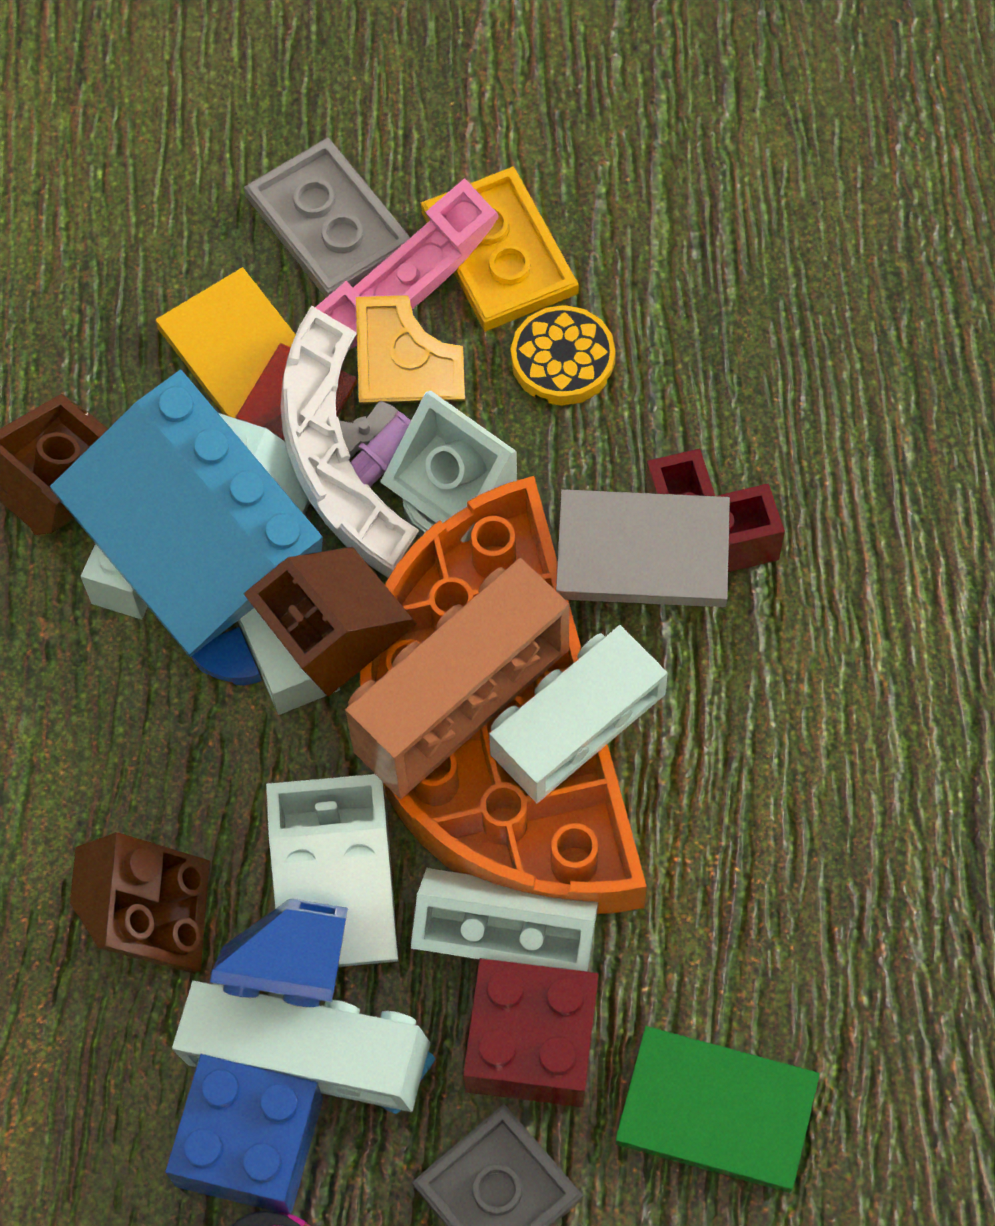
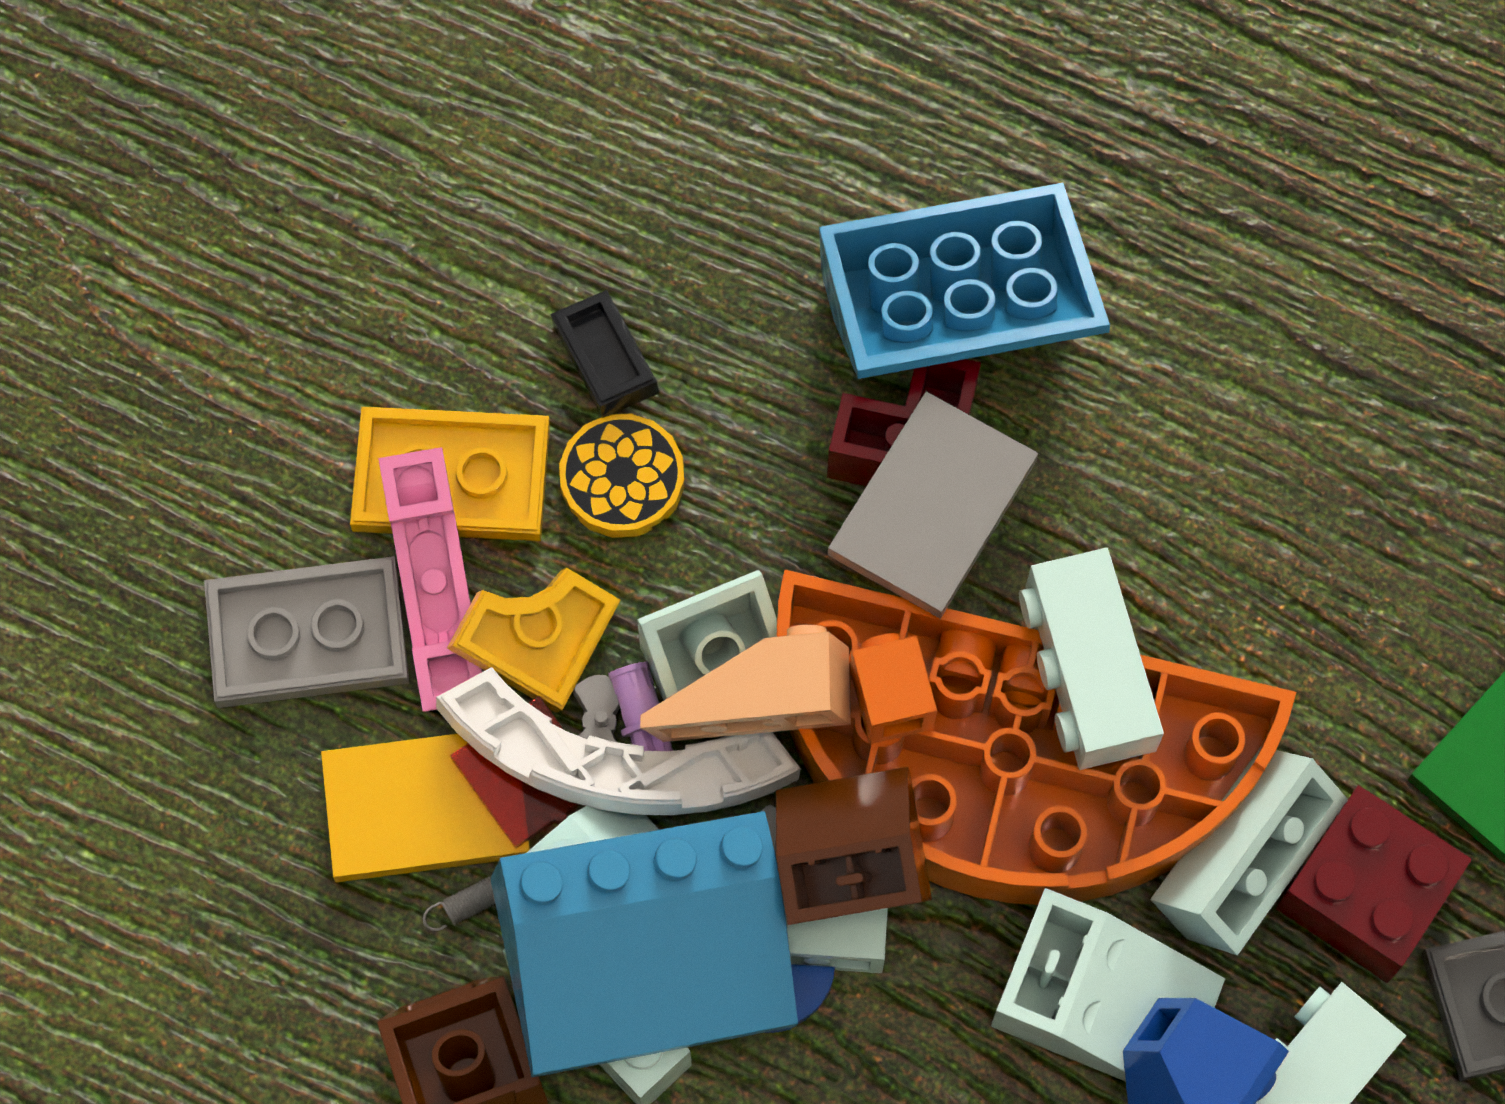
camera: 65 degrees left, 5 degrees up
nougat brick [345,558,570,800] -> none
none -> black tile [550,290,659,418]
none -> light nougat slope [640,625,851,742]
none -> dark azure slope [819,183,1110,379]
none -> orange brick [850,633,937,744]

